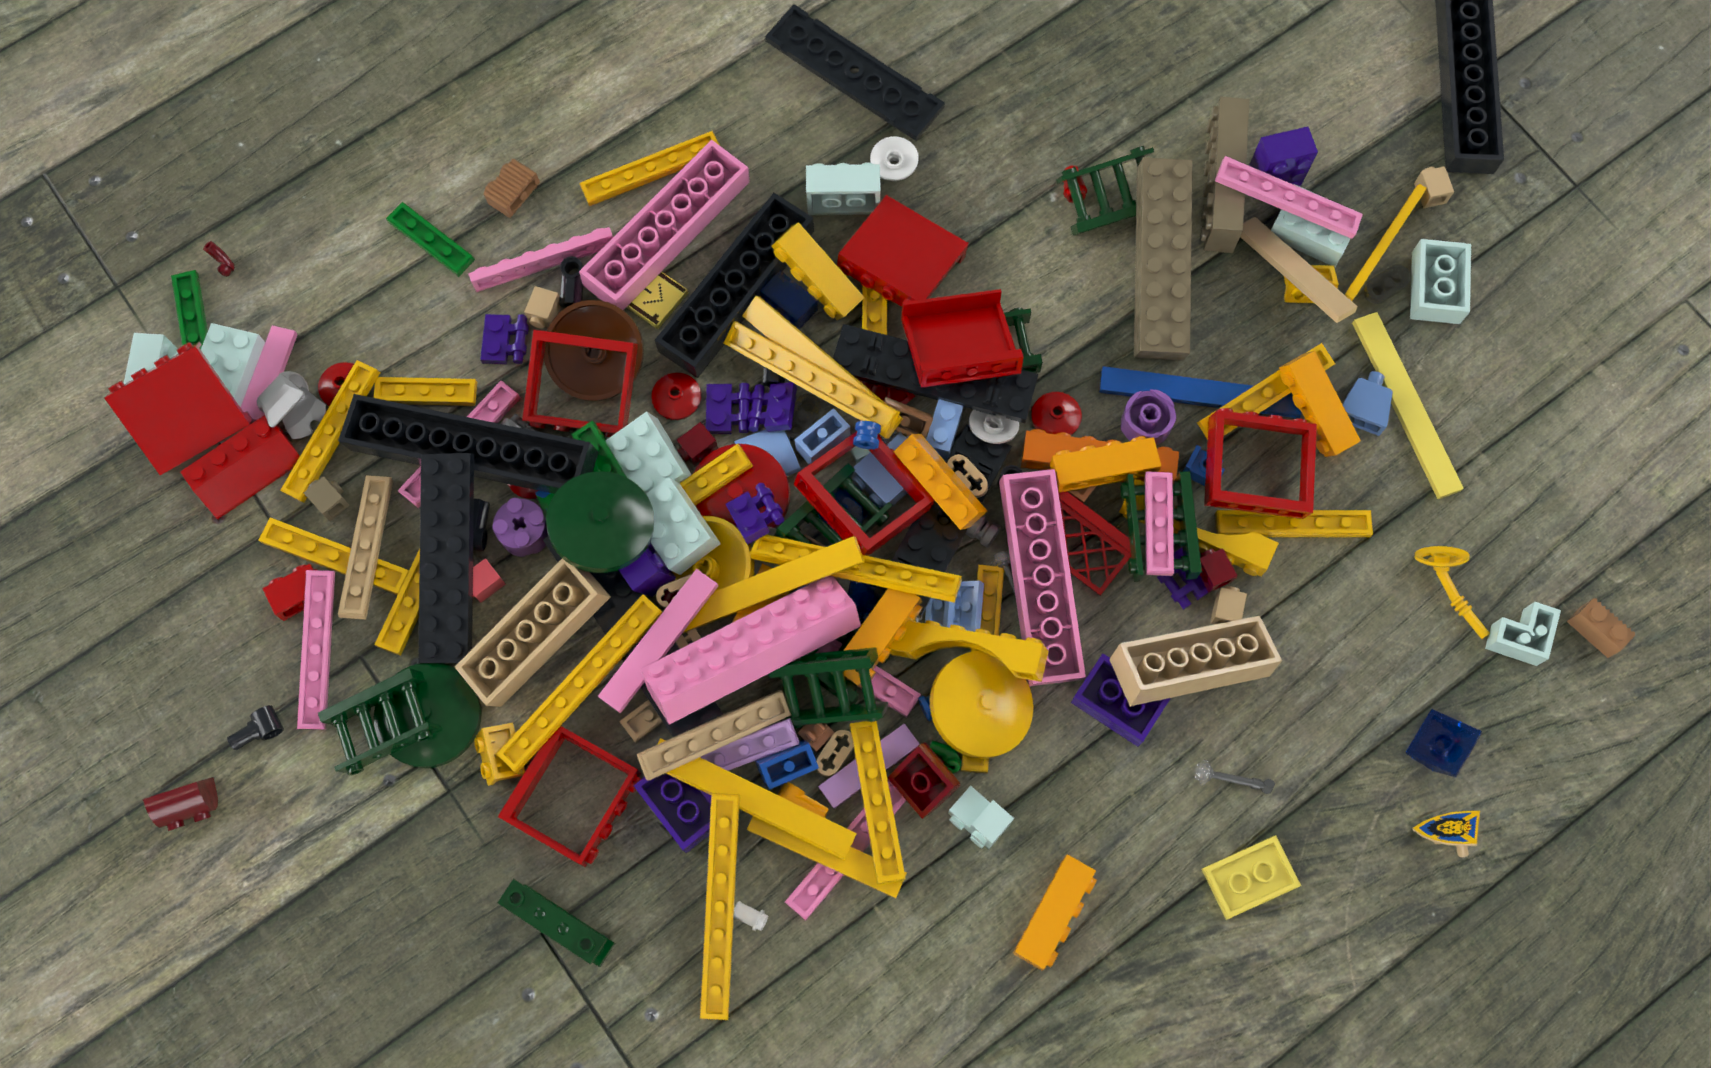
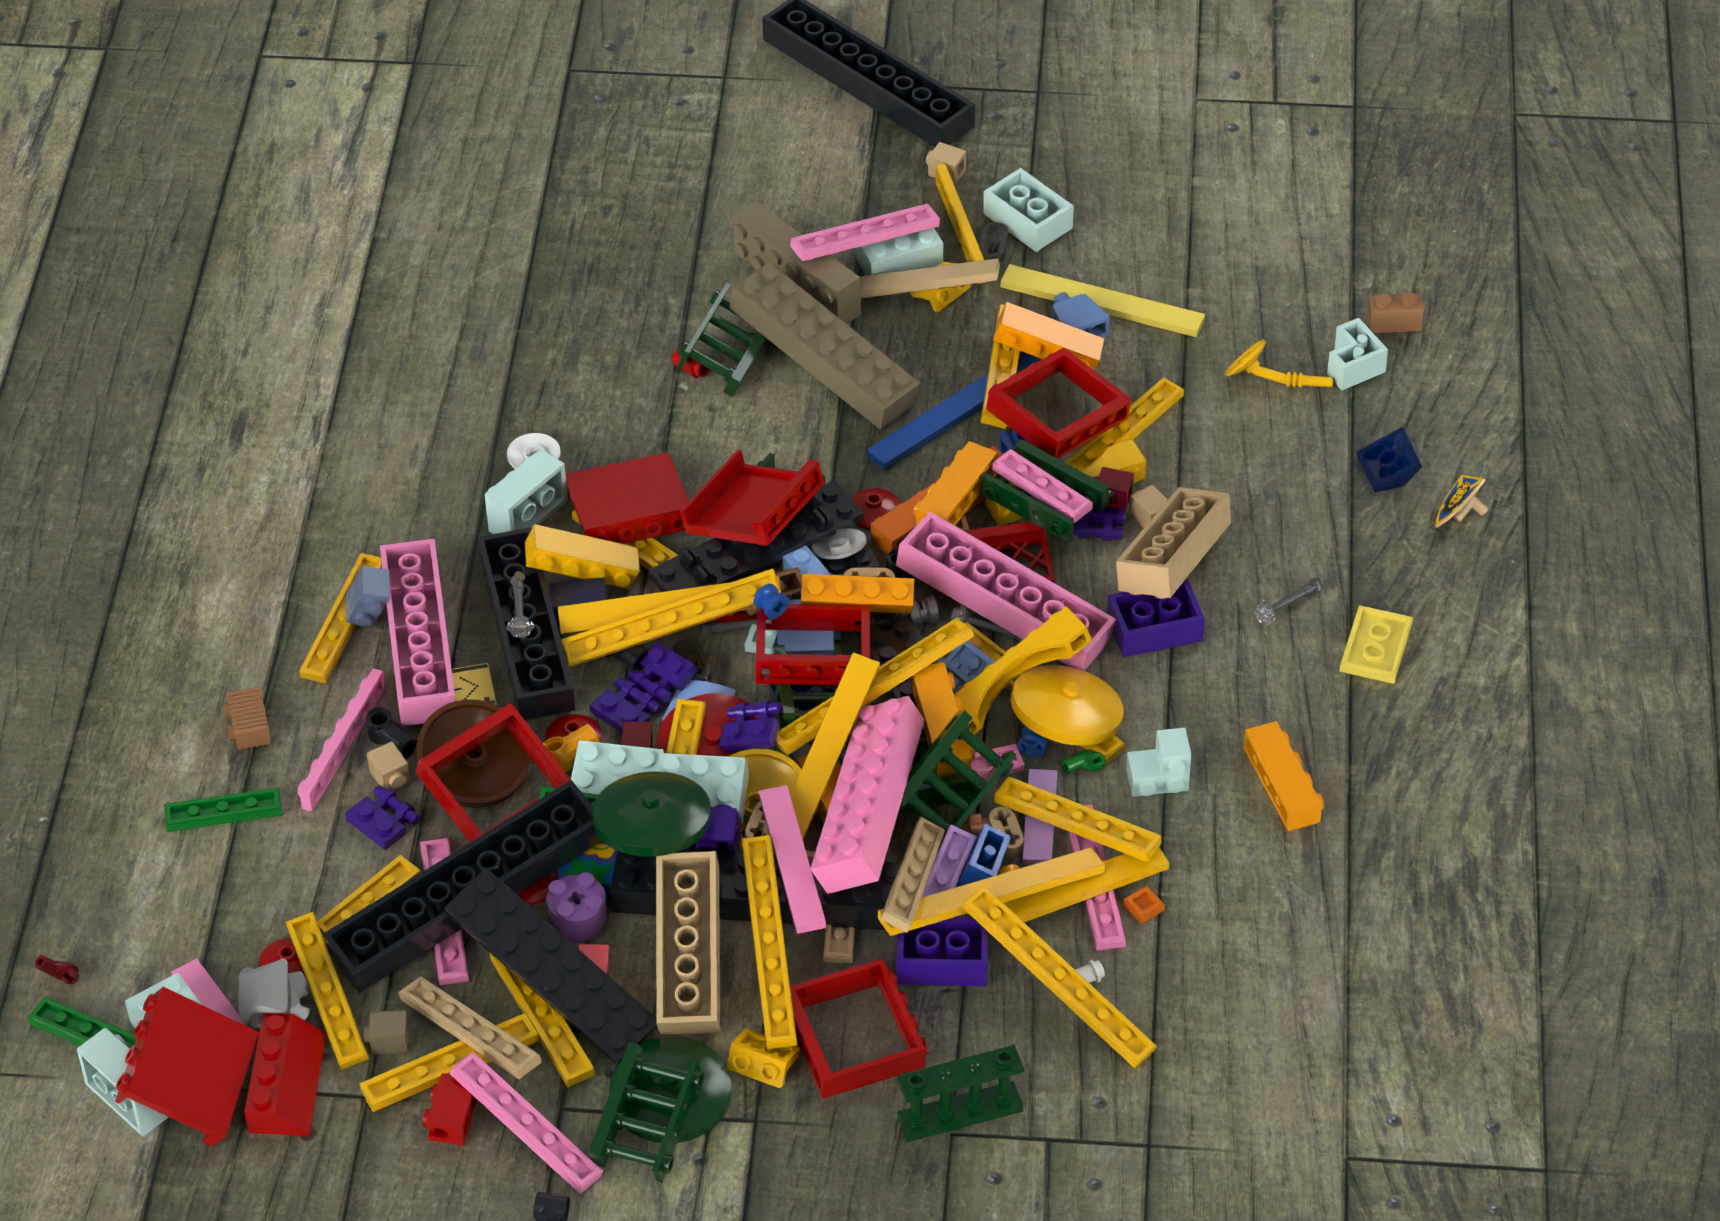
camera: 50 degrees left, 25 degrees down
black piece [765,4,945,141] -> none
light blue brick [795,408,851,464] -> none
dark red brick [888,742,961,819] -> none
medium lavender brick [1121,389,1176,446] -> none
dark purple brick [1249,126,1318,199] -> none
none -> sand blue brick [346,566,390,627]
none -> piece [506,571,534,638]
none -> light orange piece [543,724,600,772]
none -> orange tile [1123,886,1165,924]

